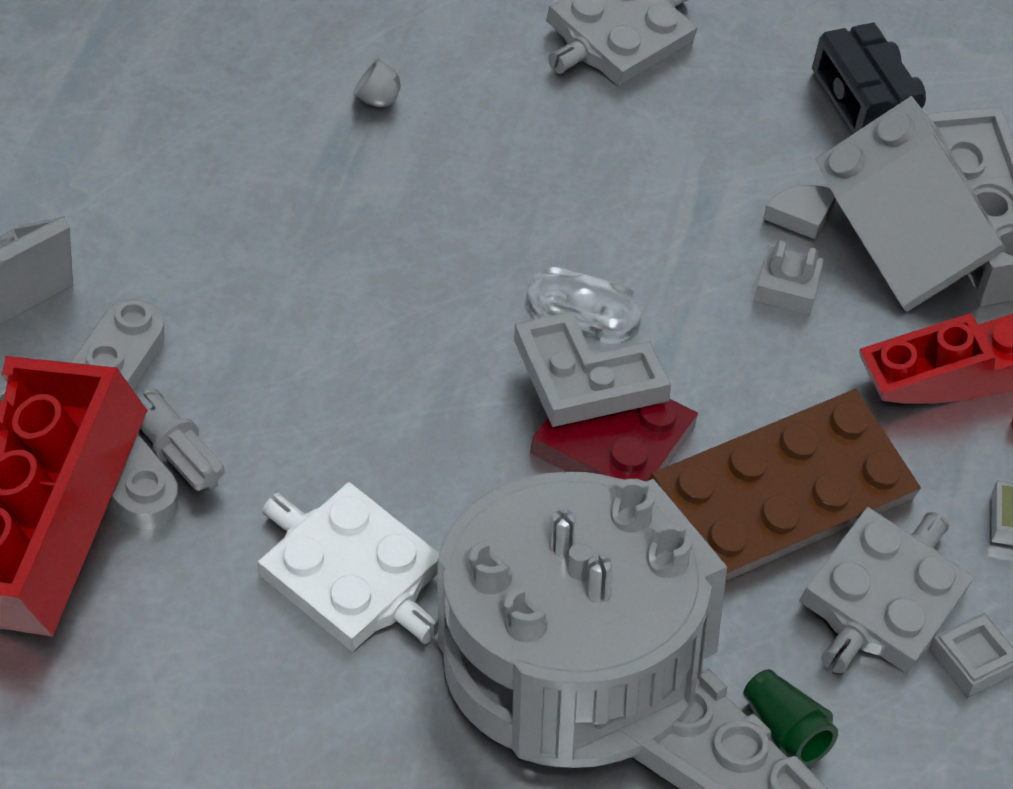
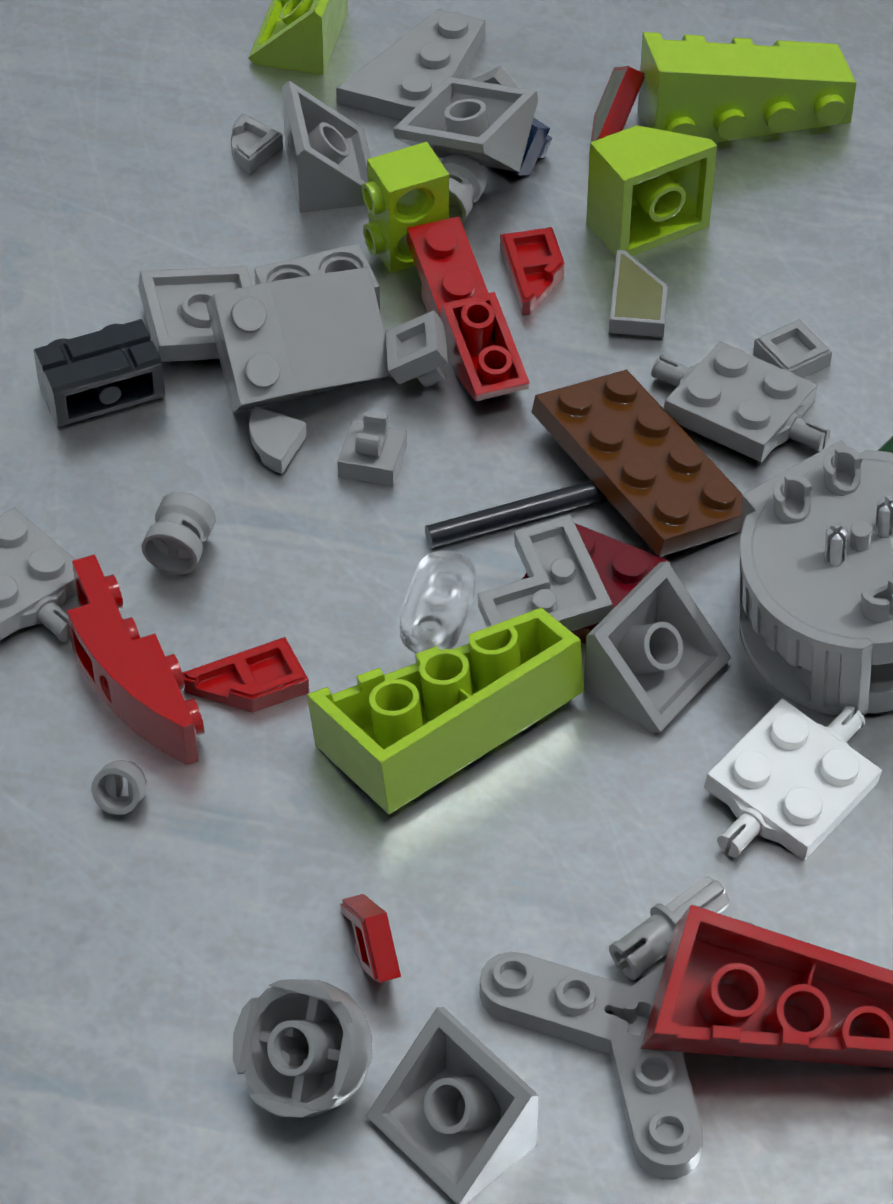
camera: 85 degrees left, 0 degrees up
none -> red slope [67,554,205,765]
none -> light grey wheel [141,492,216,575]
none -> red tile [182,637,310,713]
none -> light grey cylinder [233,979,372,1118]
none -> lime wedge [306,607,584,814]
none -> red tile [340,894,401,983]
none -> light grey tile [386,310,448,387]
none -> black bar [425,480,608,548]
none -> light grey slope [584,561,731,733]

